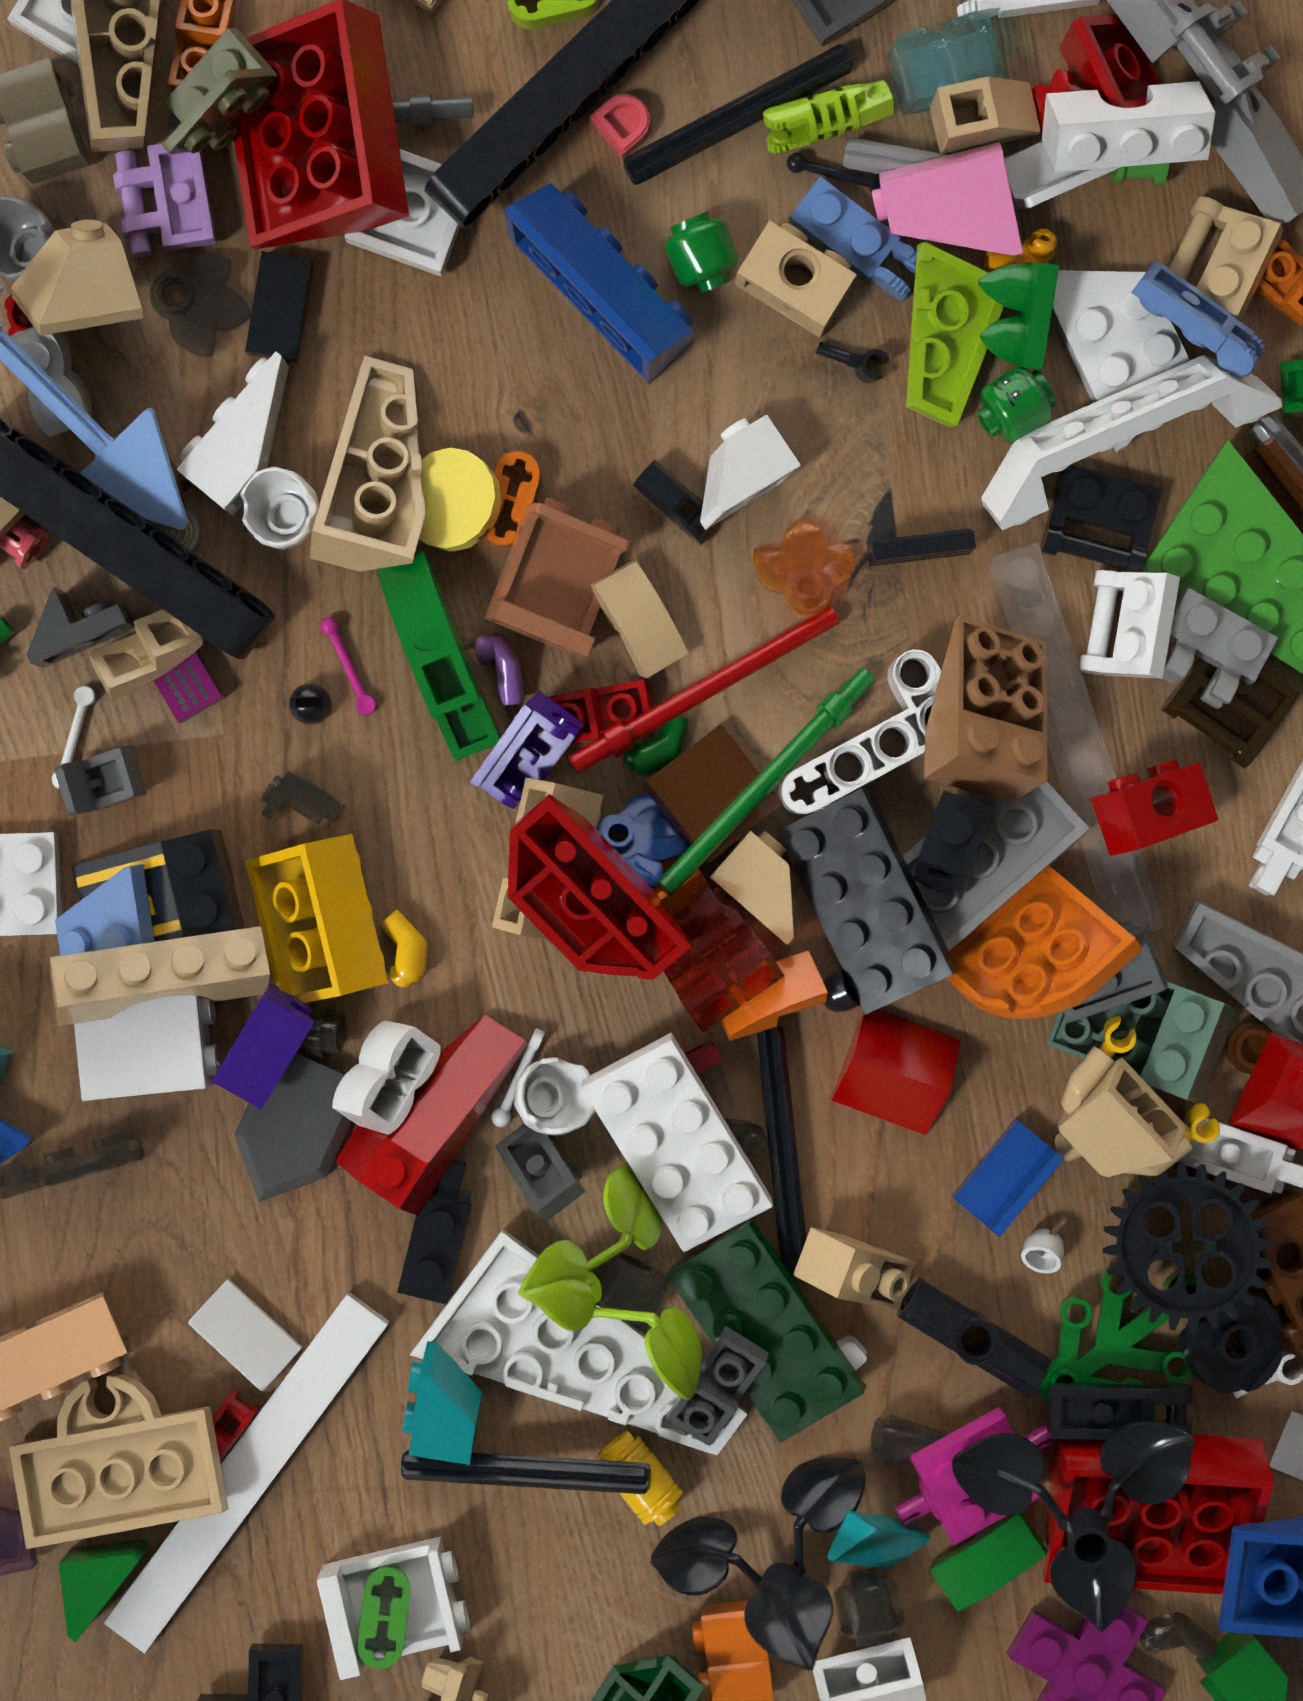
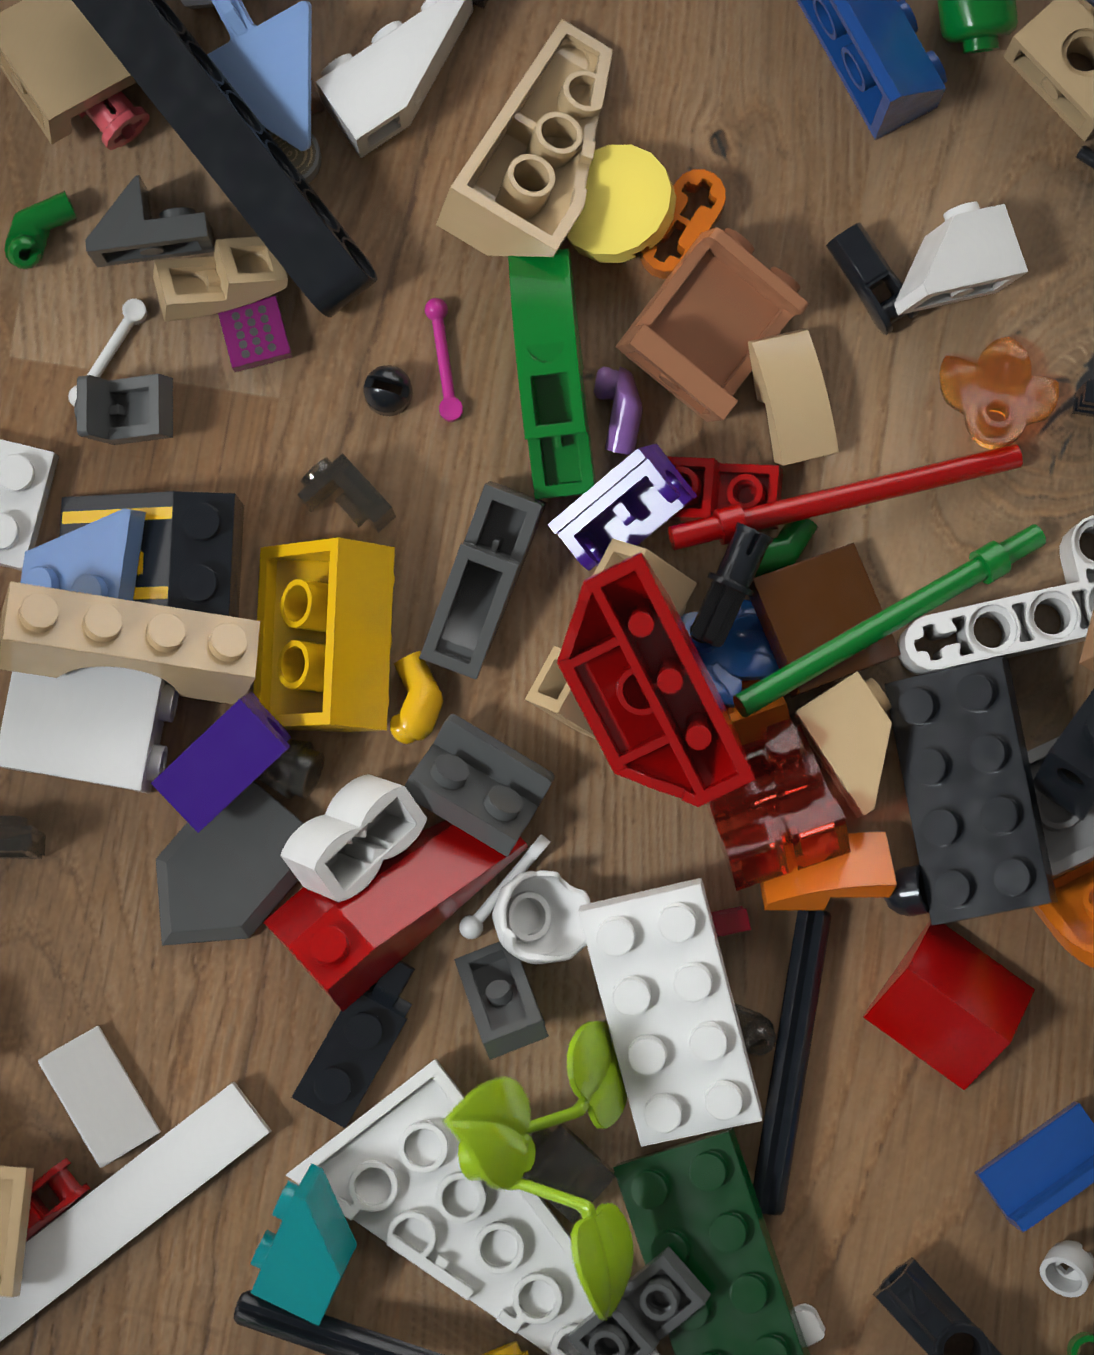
camera: 15 degrees right, 5 degrees down
white hair [240,466,319,550] -> none
tan slope [793,1227,916,1310] -> none
none -> dark grey bracket [405,714,555,857]
none -> dark grey slope [419,481,547,680]
none -> black axle [690,522,774,647]

